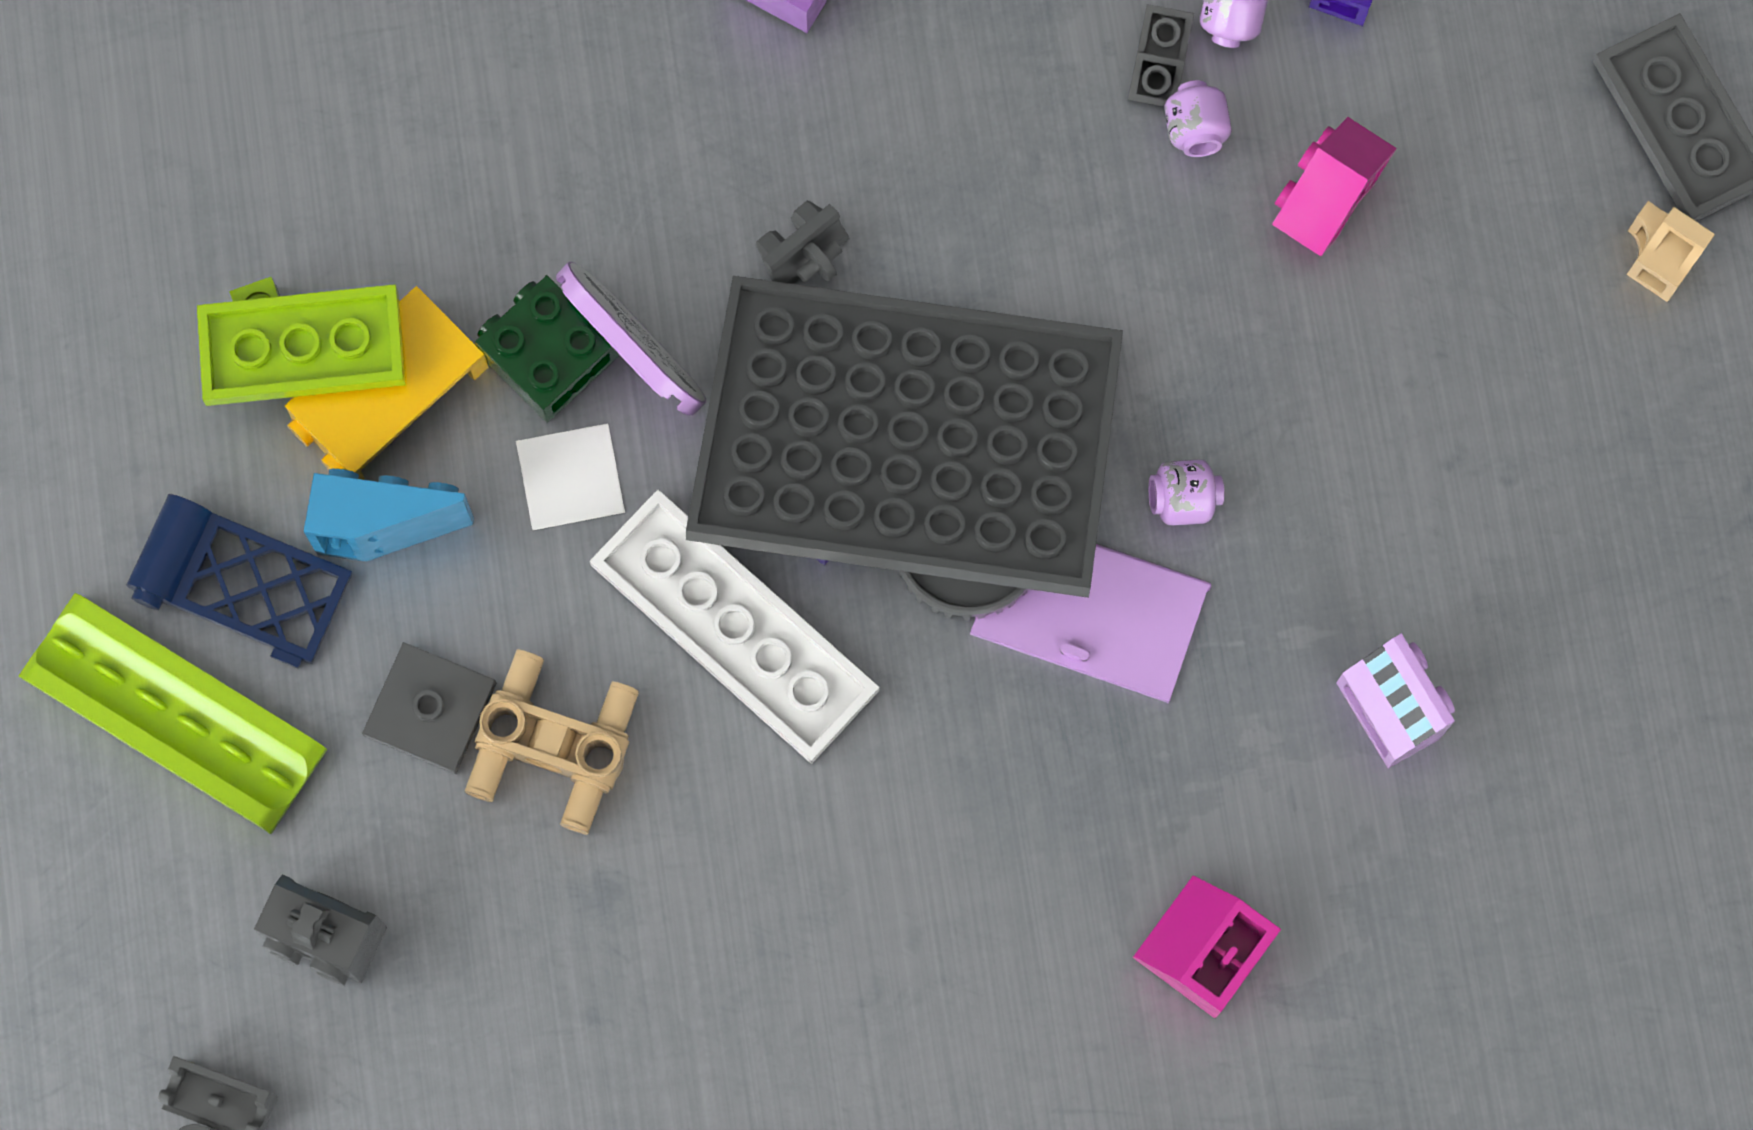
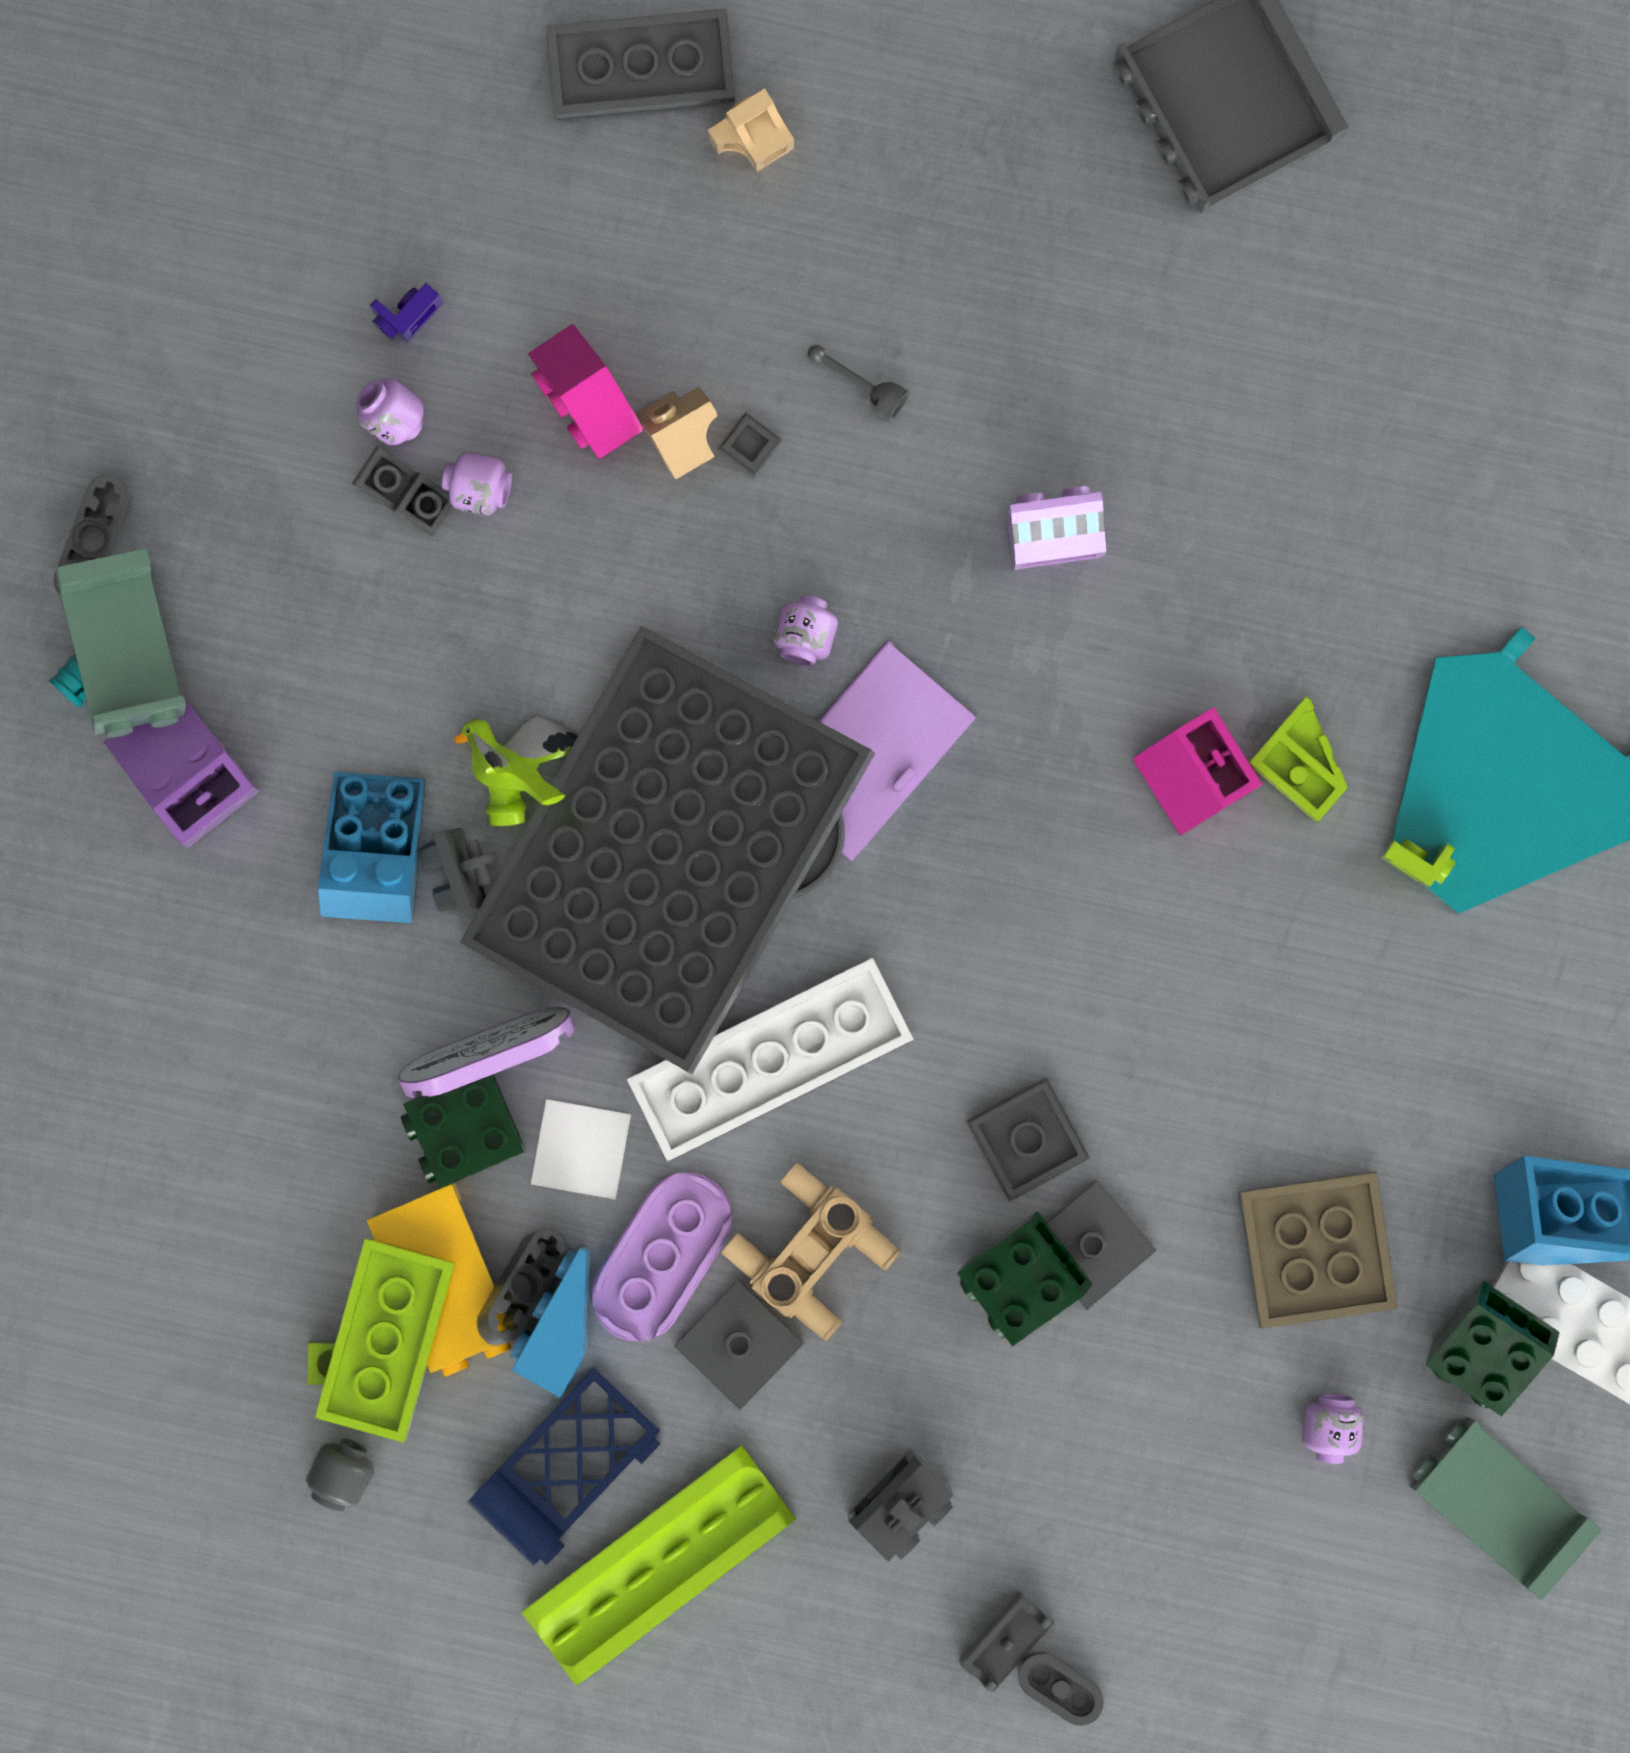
camera: 70 degrees left, 10 degrees up
none -> dark grey head [306,1439,374,1511]
none -> dark azure slope [318,772,425,923]
none -> lime animal [454,716,578,826]
none -> dark grey beam [477,1228,567,1345]
none -> lavender tile [592,1172,732,1341]
none -> tan brick [635,387,718,480]
none -> dark grey tile [718,412,782,477]
none -> dark grey hinge [808,345,909,422]
none -> dark green brick [957,1211,1093,1347]
none -> dark grey plate [966,1078,1090,1202]
none -> dark grey plate [1047,1180,1157,1310]
none -> lime wing [1249,696,1348,823]

